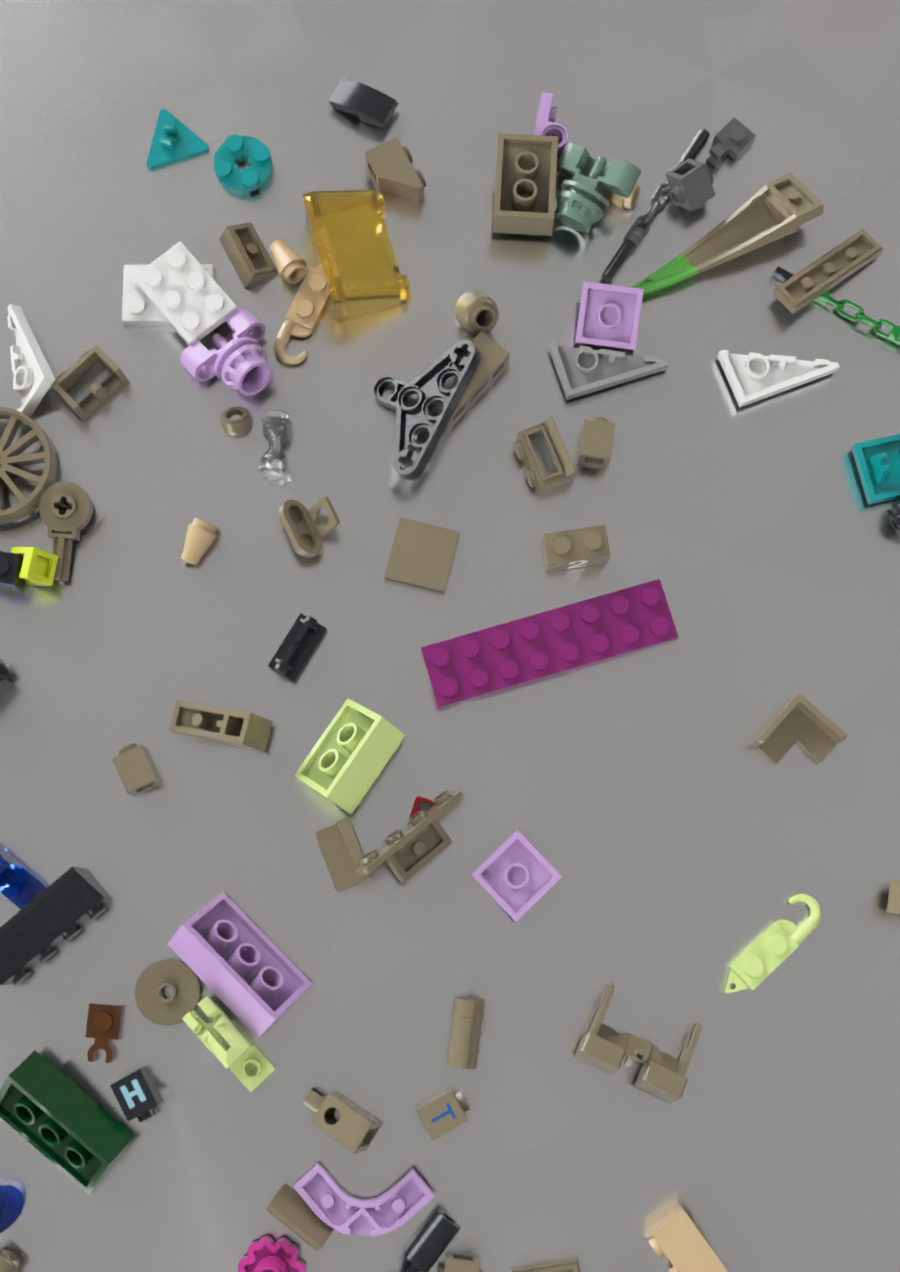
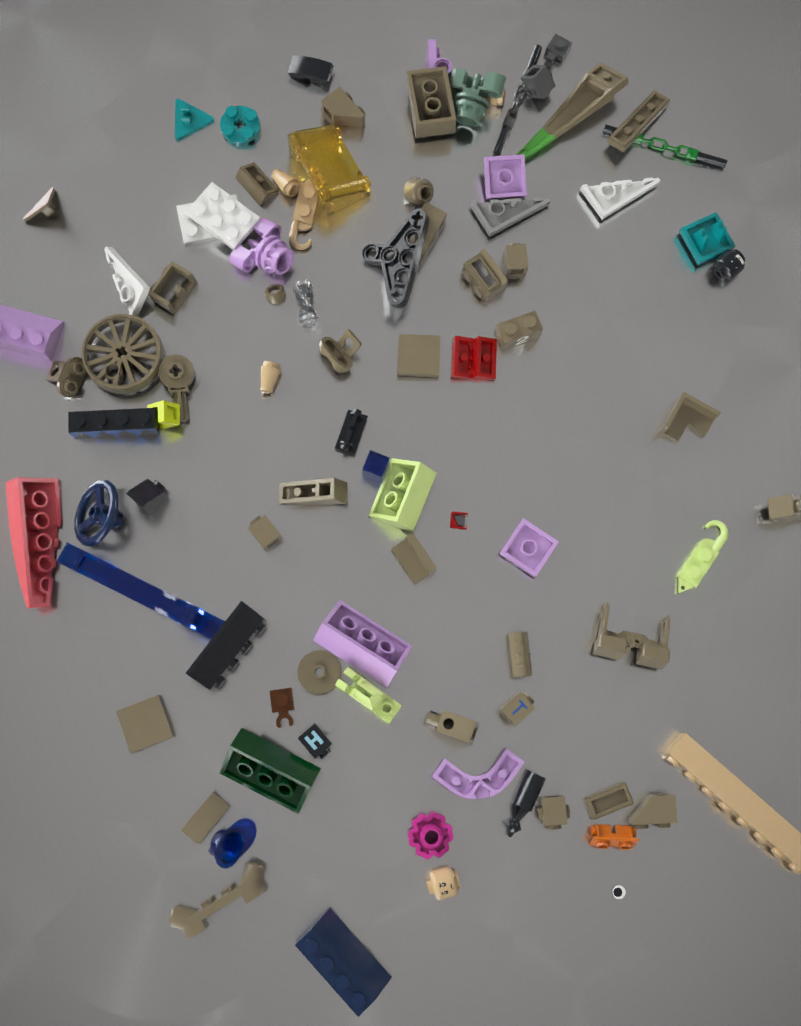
camera: 20 degrees left, 0 degrees up
dark tan slope [266,1184,334,1251] -> none
dark tan bracket [354,790,464,882] -> none
magenta plate [421,579,679,709] -> none
none -> clear blue brick [362,450,390,482]
none -> red slope [451,336,497,380]

